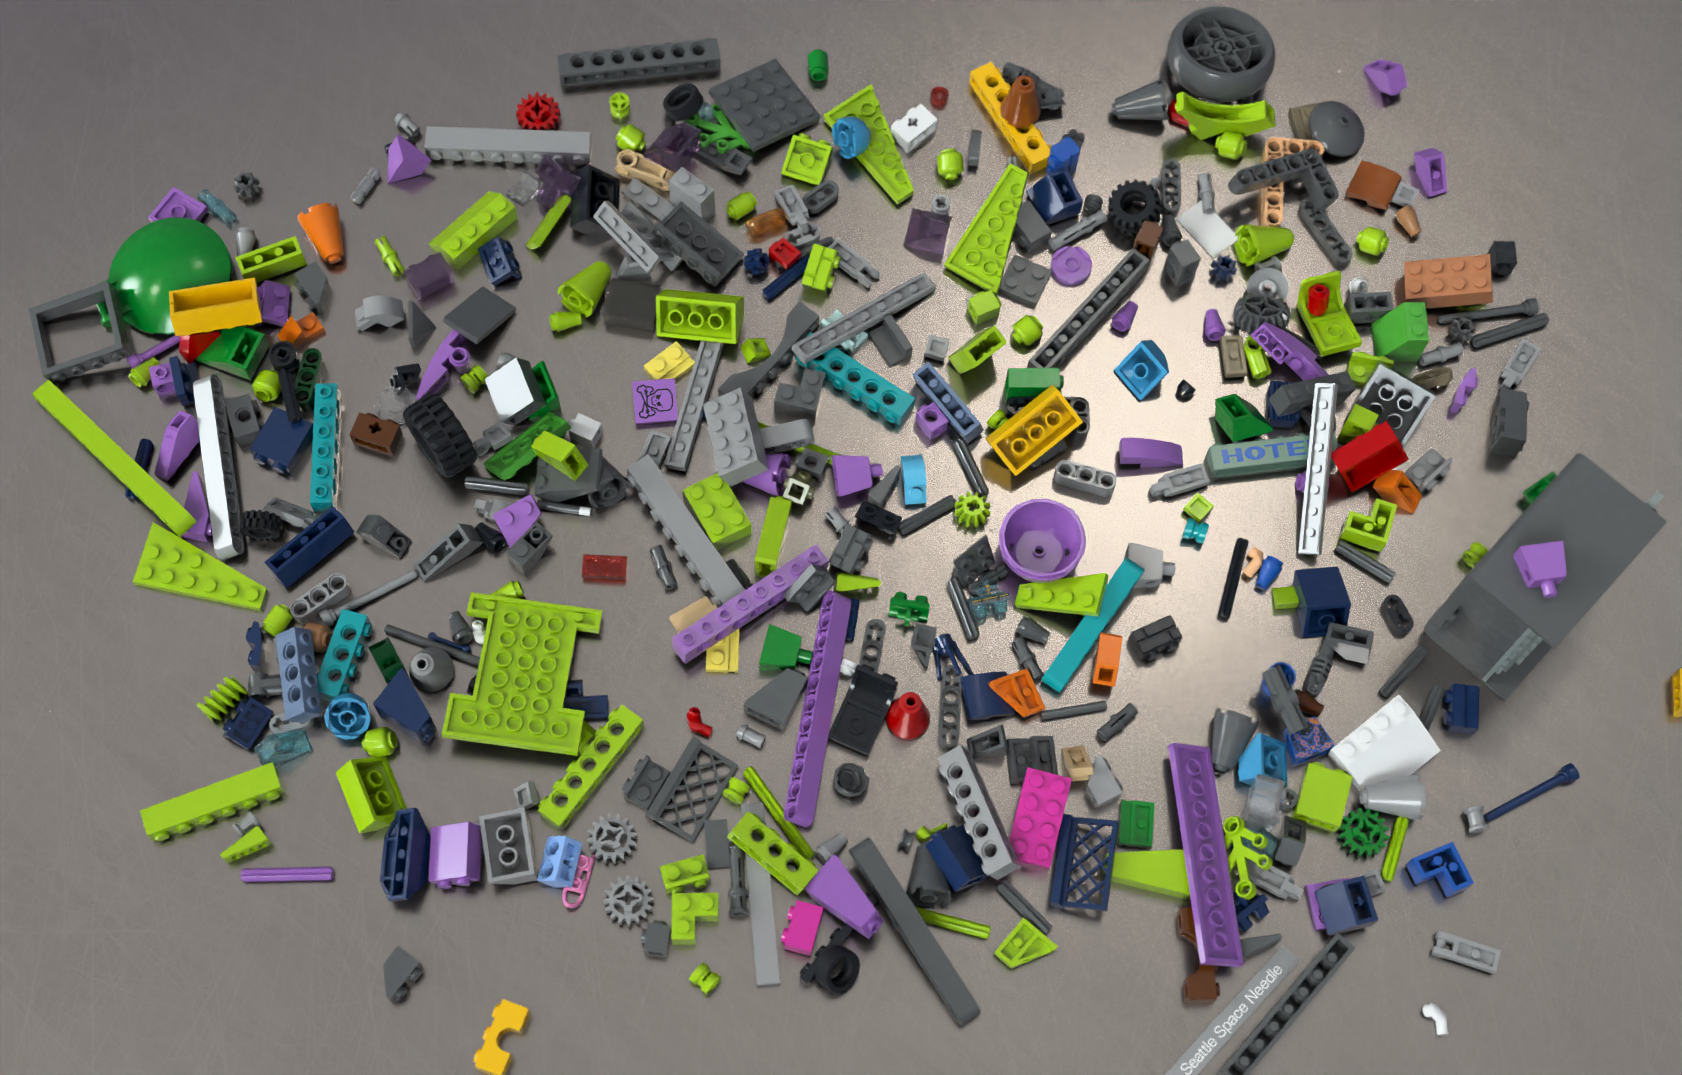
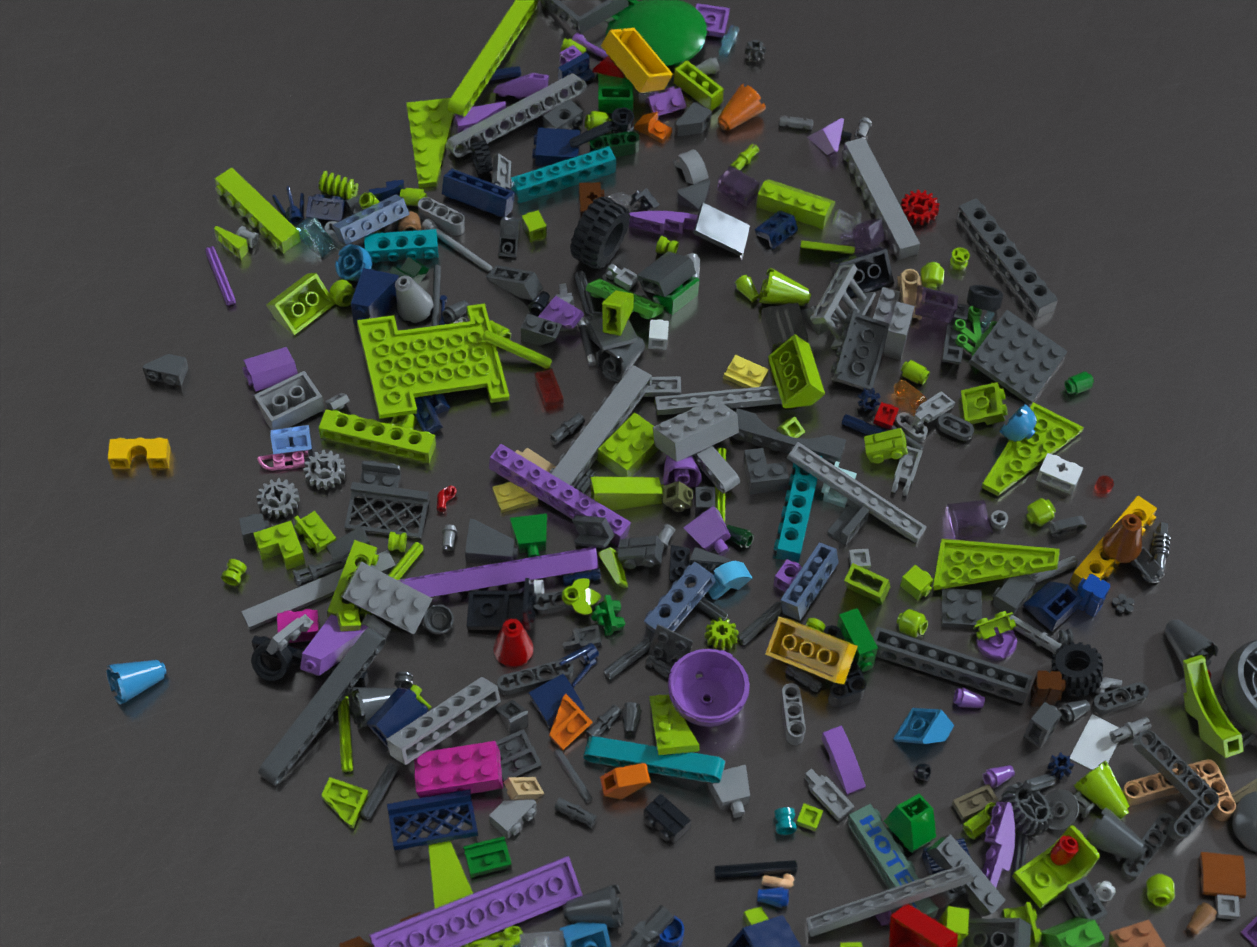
camera: 70 degrees right, 10 degrees down
dark blue wedge [380,808,431,902] -> none
medium lavender cone [449,347,470,373] -> none
medium lavender tile [632,378,678,425] -> none
clear light blue hips [967,580,1010,618] -> none
lime head [1215,131,1247,160] -> none
none -> light grey hinge [267,614,314,655]
none -> dark blue plant [272,186,304,225]
none -> lime plate [337,610,361,631]
none -> light grey brick [341,562,432,634]
none -> lime cone [359,192,380,209]
none -> lime axle [482,330,552,369]
none -> lime brick [522,210,547,242]
none -> lime plate [562,578,601,615]
none -> sand blue brick [644,561,716,633]
none -> dark green cone [726,525,754,548]
none -> lime hinge [973,611,1016,640]
none -> dark grey axle [1023,773,1057,792]
none -> dark grey cone [1087,808,1147,861]

